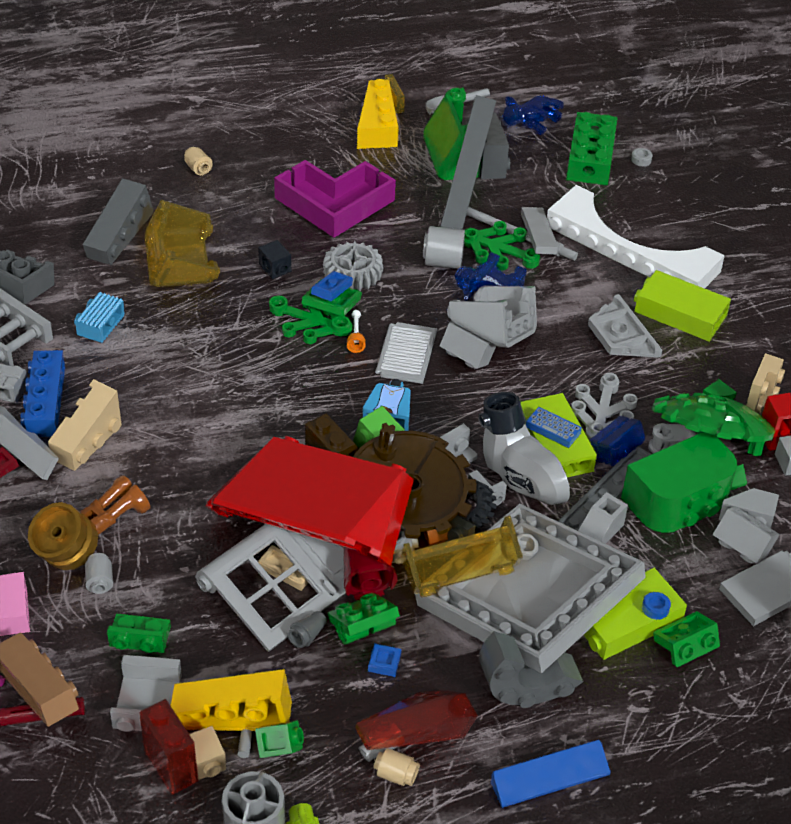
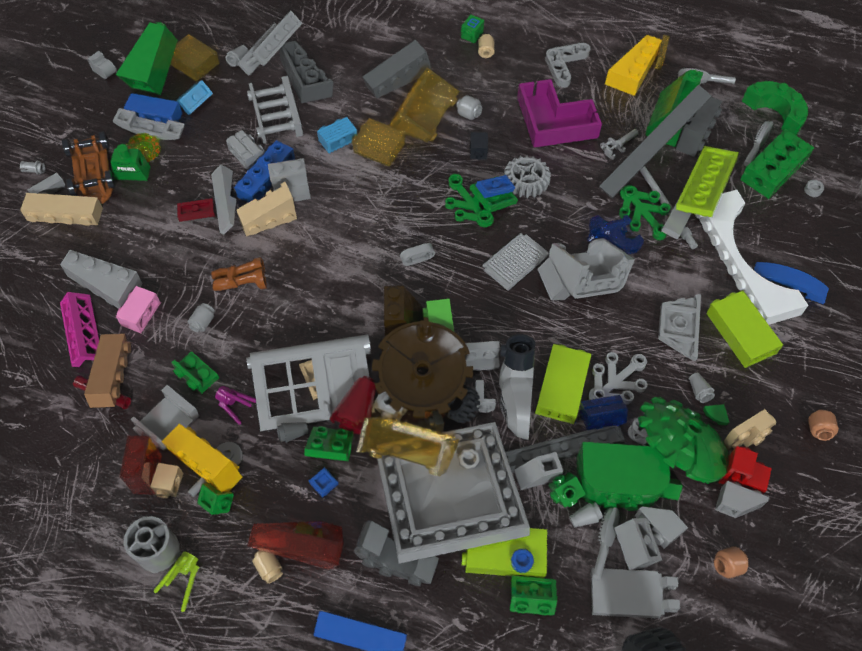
camera: 35 degrees right, 15 degrees up
pearl gold wheel [28,502,98,570] -> none
red windscreen [205,436,413,566] -> none
orange hinge [347,310,366,353] -> none
torso [363,379,411,431] -> none
light grey piece [423,226,465,269] -> none
clear blue animal [503,95,564,135] -> none
blue tile [526,407,582,448] -> none
none -> magenta plant [215,385,256,425]
none -> light grey panel [268,158,311,202]
none -> clear yellow brick [352,118,405,167]
none -> light grey beam [400,243,435,266]
none -> light grey head [457,95,482,120]
none -> green brick [461,15,484,43]
none -> light grey beam [545,43,590,88]
none -> green brick [548,472,586,508]
none -> light grey cone [569,502,603,528]
none -> light grey piece [592,507,620,579]
none -> light grey piece [600,129,638,160]
none -> lime plate [676,146,739,217]
none -> light grey cone [689,373,715,403]
none -> green brick [742,81,808,136]
none -> light grey piece [743,121,773,167]
none -> blue slope [754,262,829,304]

